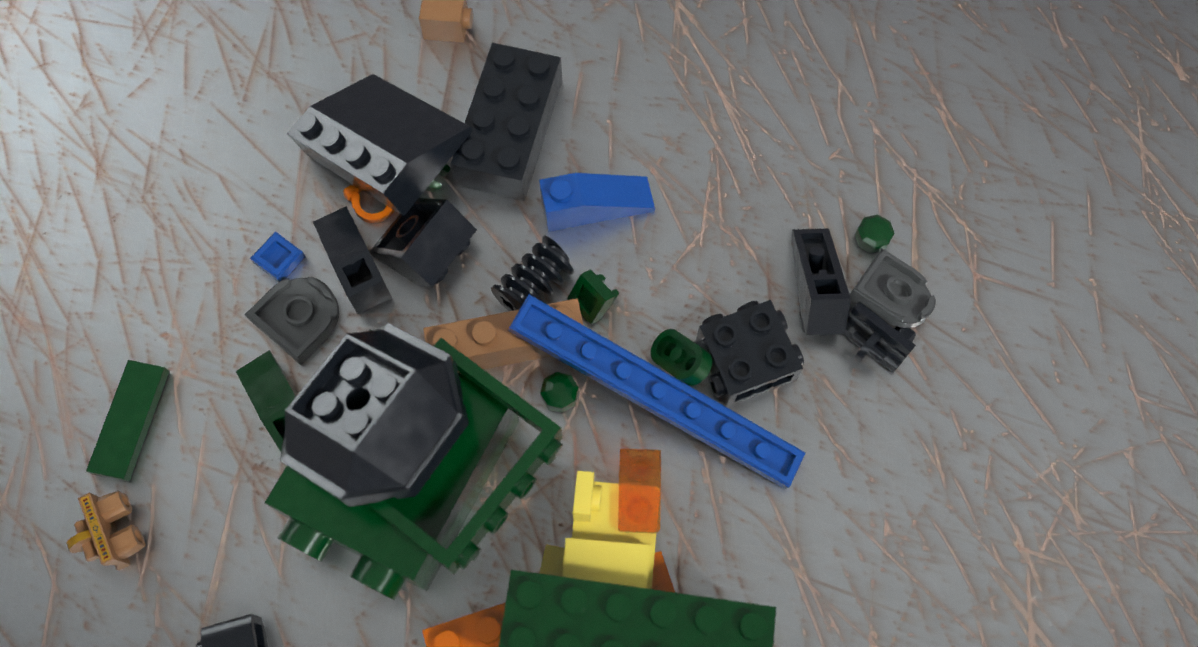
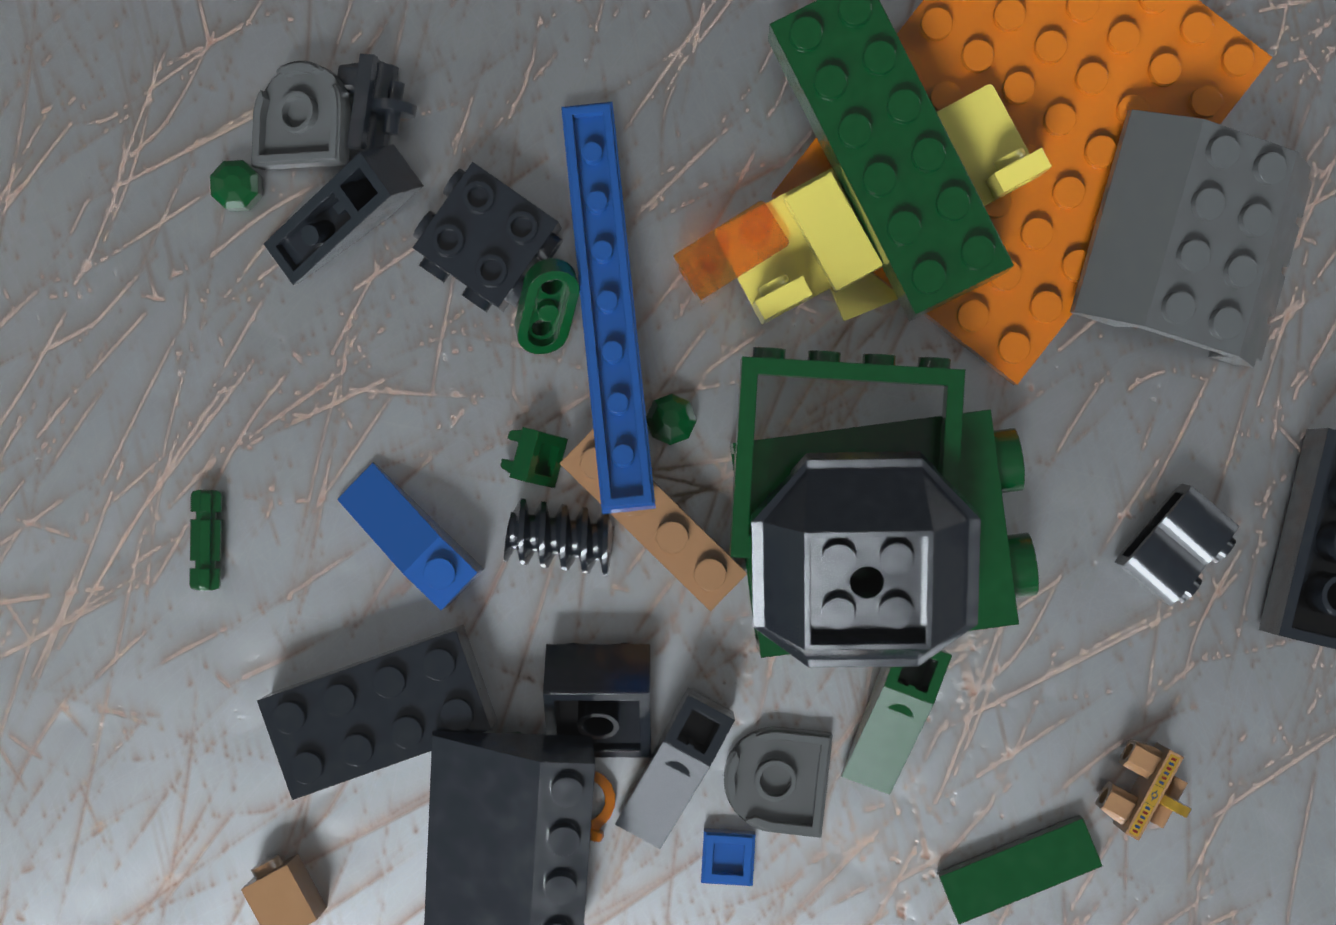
camera: 120 degrees left, 20 degrees up
none -> dark green axle [189,490,222,591]

